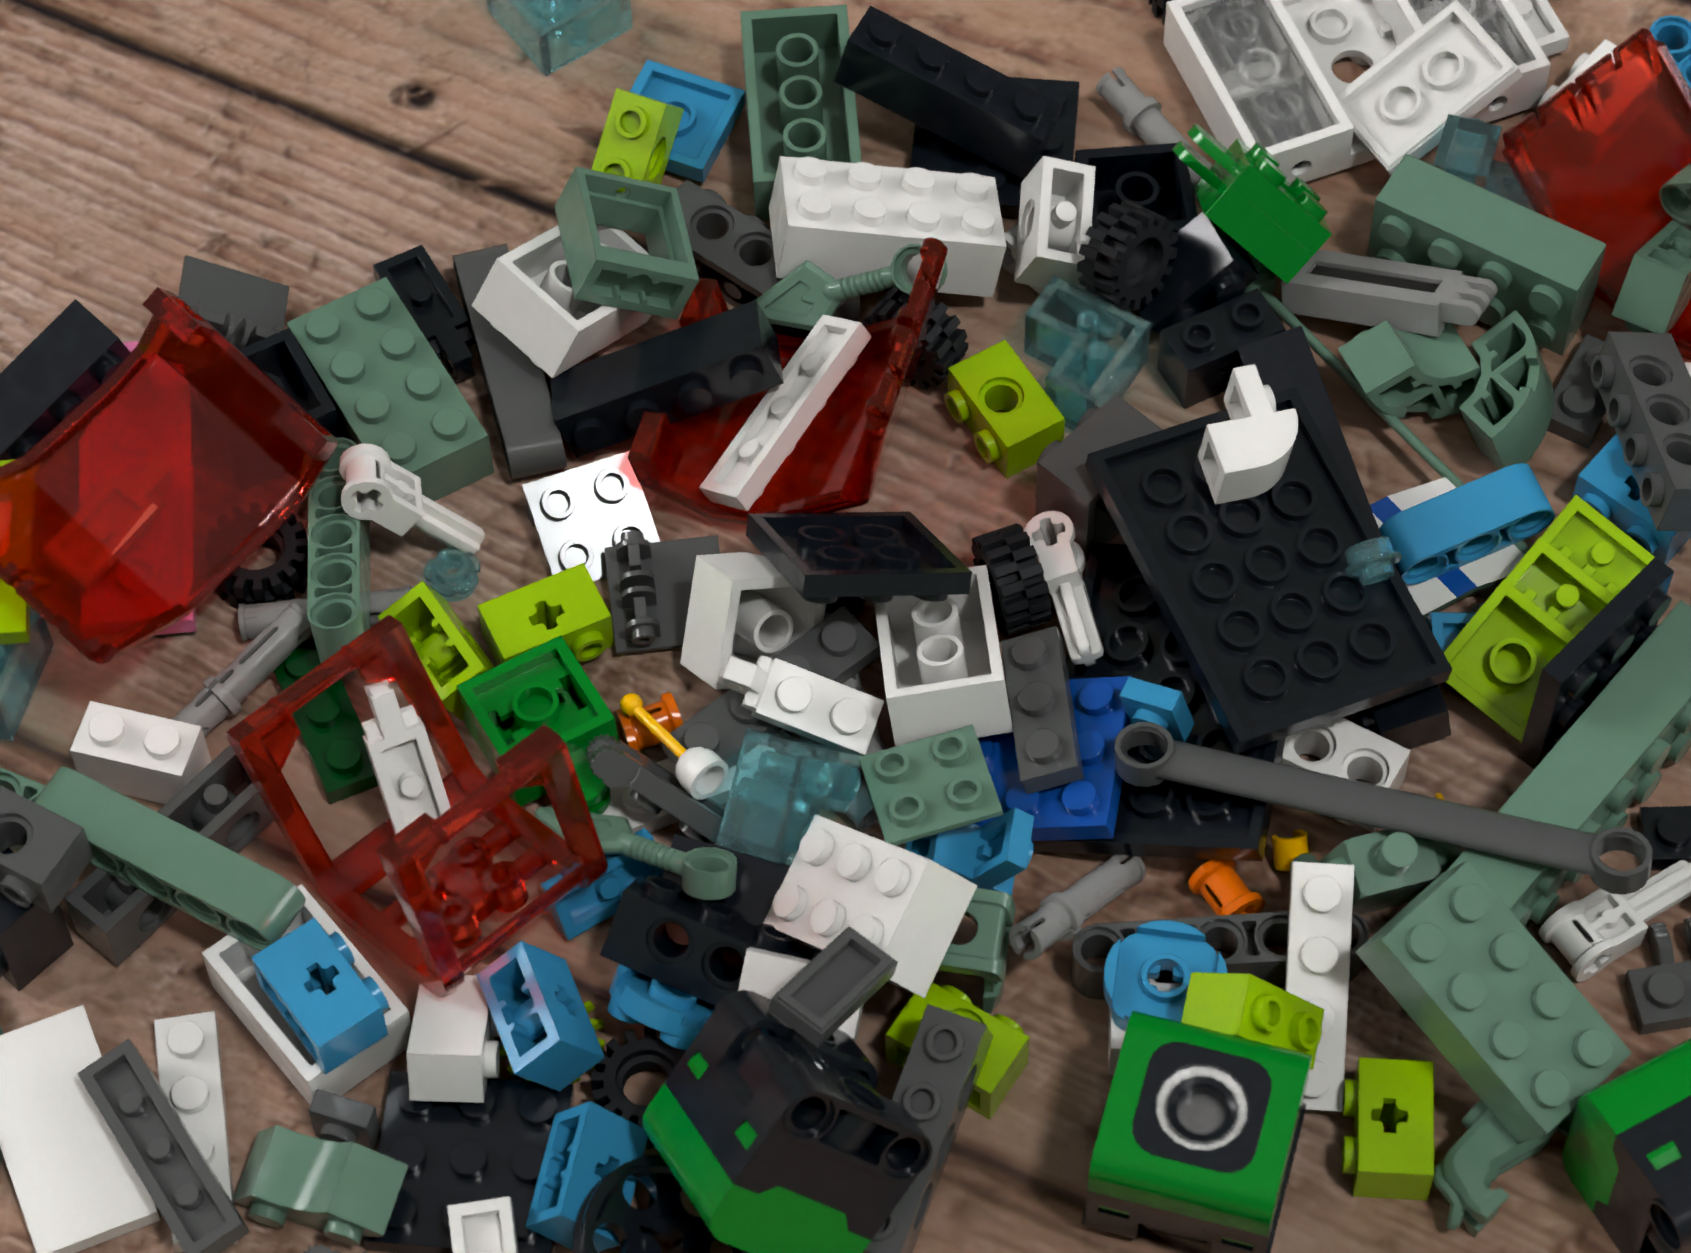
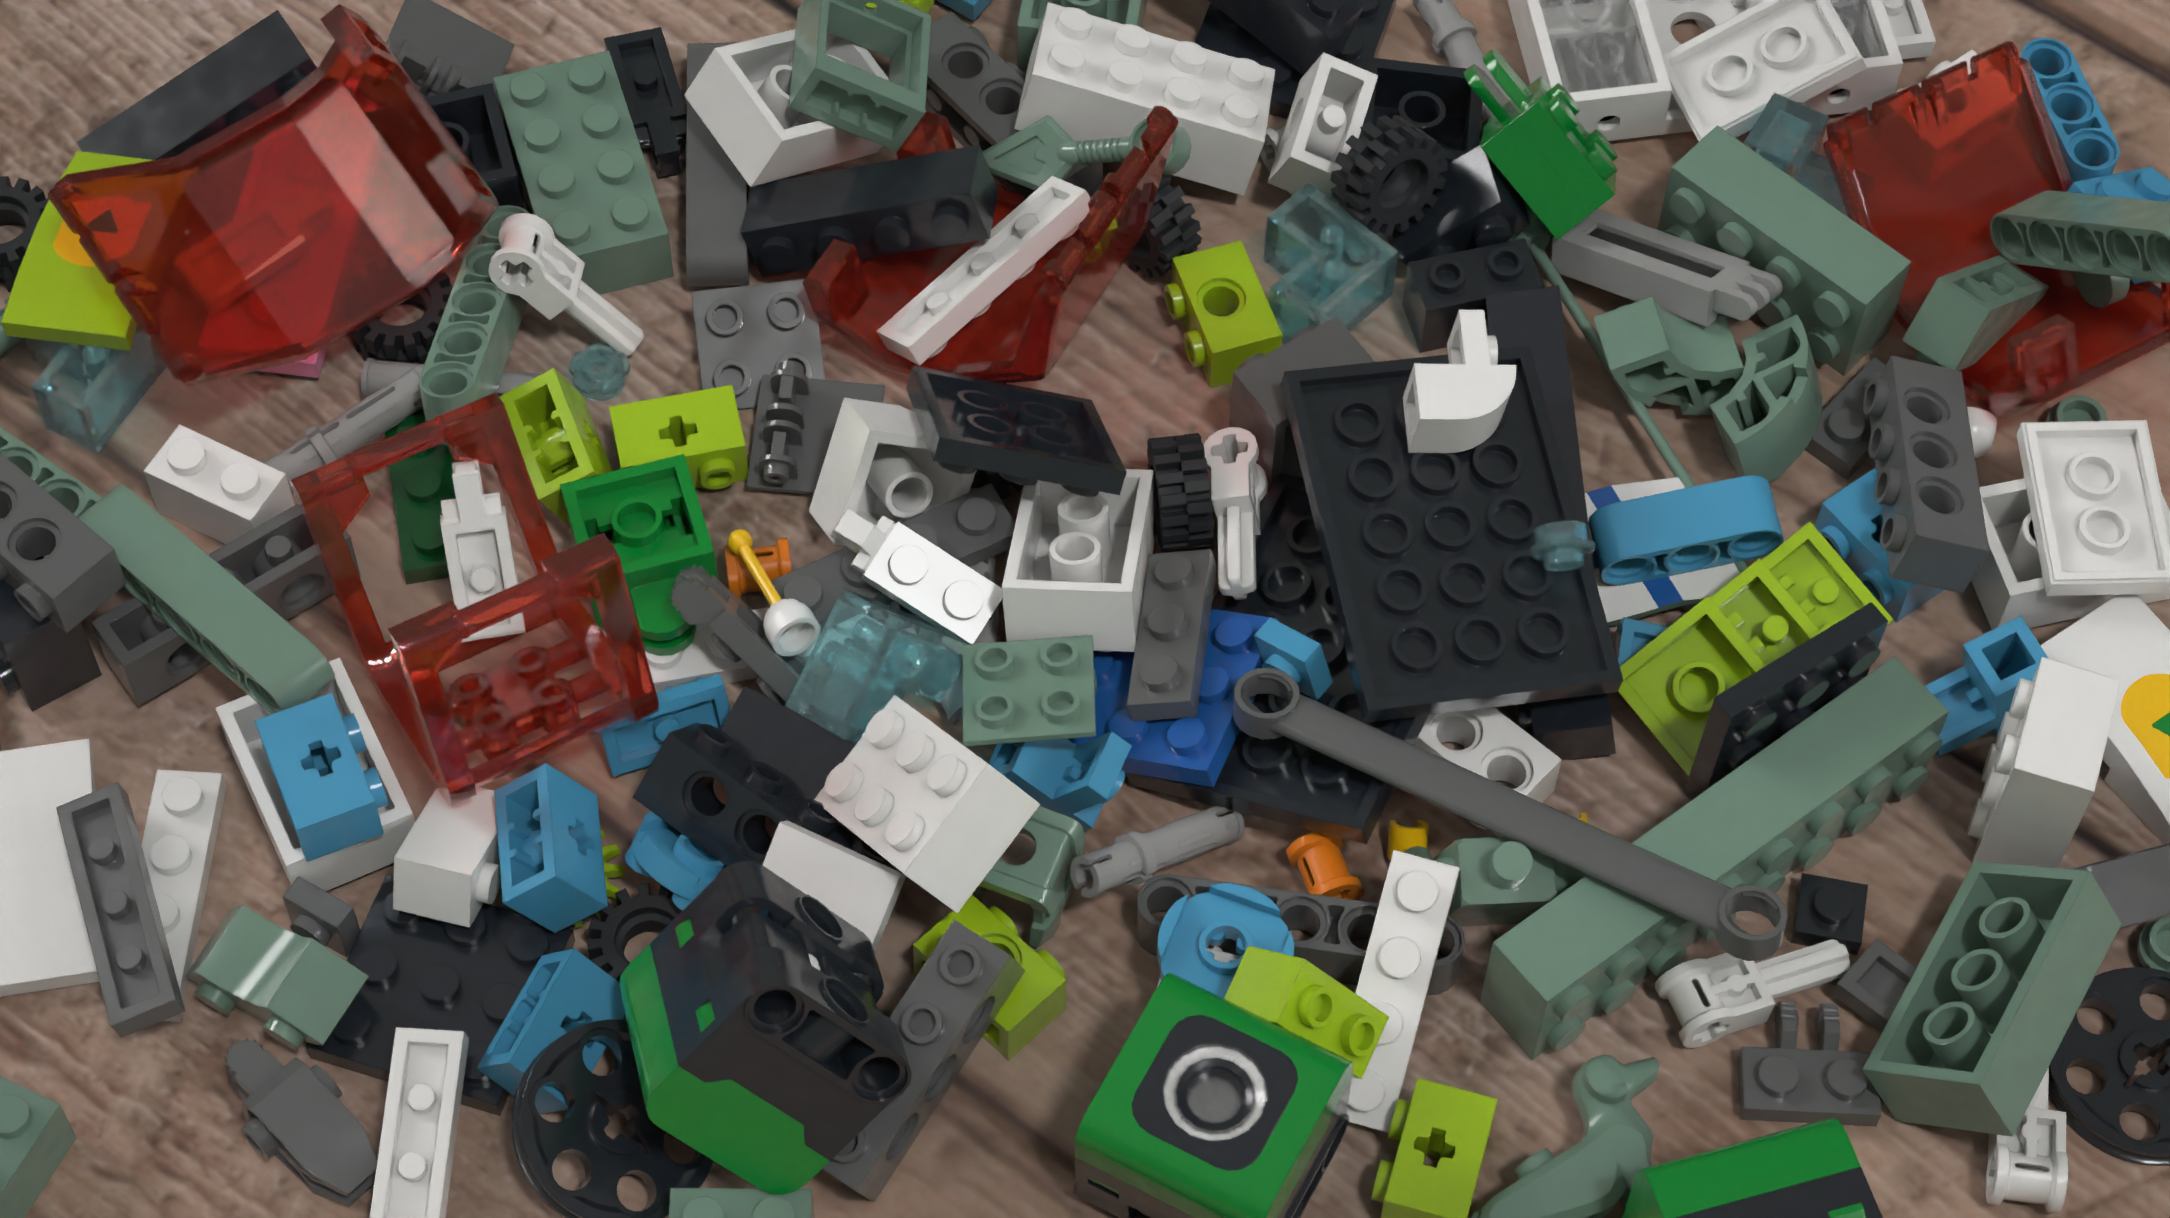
camera: 10 degrees right, 0 degrees up
sand green piece [535,807,737,900] -> none
dark grey tile [768,926,898,1048] -> none
sand green brick [1356,860,1632,1143] -> none

